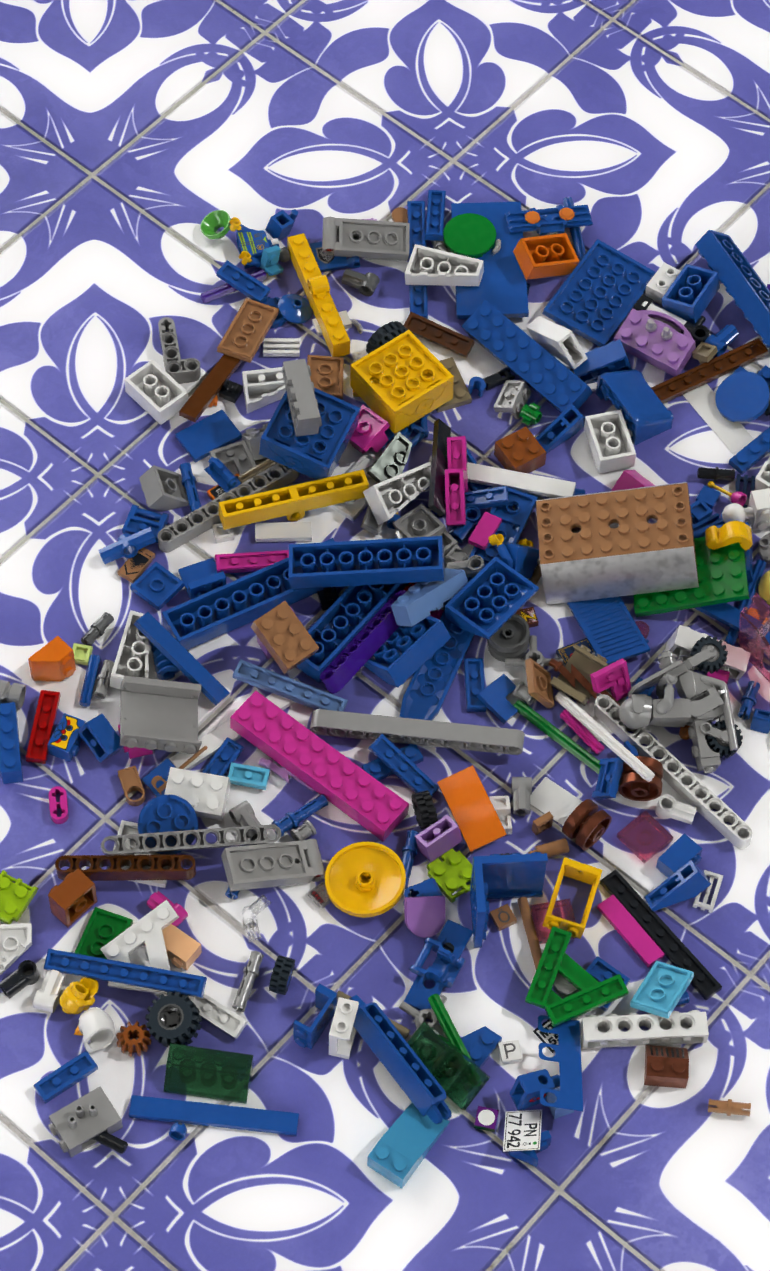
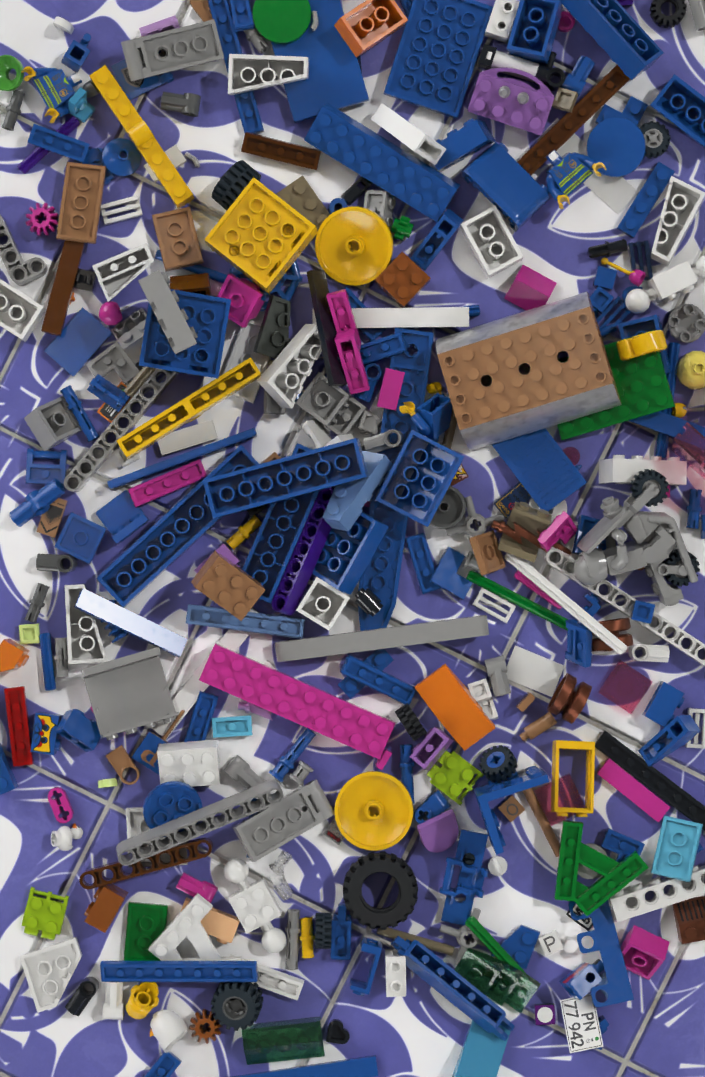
camera: 10 degrees left, 30 degrees up
none -> dark grey pin [2,90,25,131]
none -> dark pink gear [26,203,59,236]
none -> dark grey piece [36,553,77,573]
none -> white animal [51,823,83,851]
none -> white tile [53,16,74,34]
none -> yellowish green tile [97,778,118,788]
none -> dark pink piece [99,301,122,326]
none -> blue tile [107,428,257,489]
none -> white brick [224,858,287,953]
none -> yellow pin [226,515,262,550]
none -> white brick [296,577,350,631]
none -> yellow pin [299,917,315,958]
none -> yellow dish [315,206,393,286]
none -> black tile [326,1019,350,1044]
none -> blue hinge [331,904,352,960]
none -> black tyre [343,851,418,930]
none -> black brick [354,588,383,617]
none -> dark pink tile [375,748,392,770]
none -> white tile [472,588,516,623]
none -> white tile [488,856,507,876]
none -> blue torso [546,149,607,209]
none -> dark pink tile [558,11,575,32]
none -> dark pink slope [621,925,669,980]
none -> blue plate [631,600,655,624]

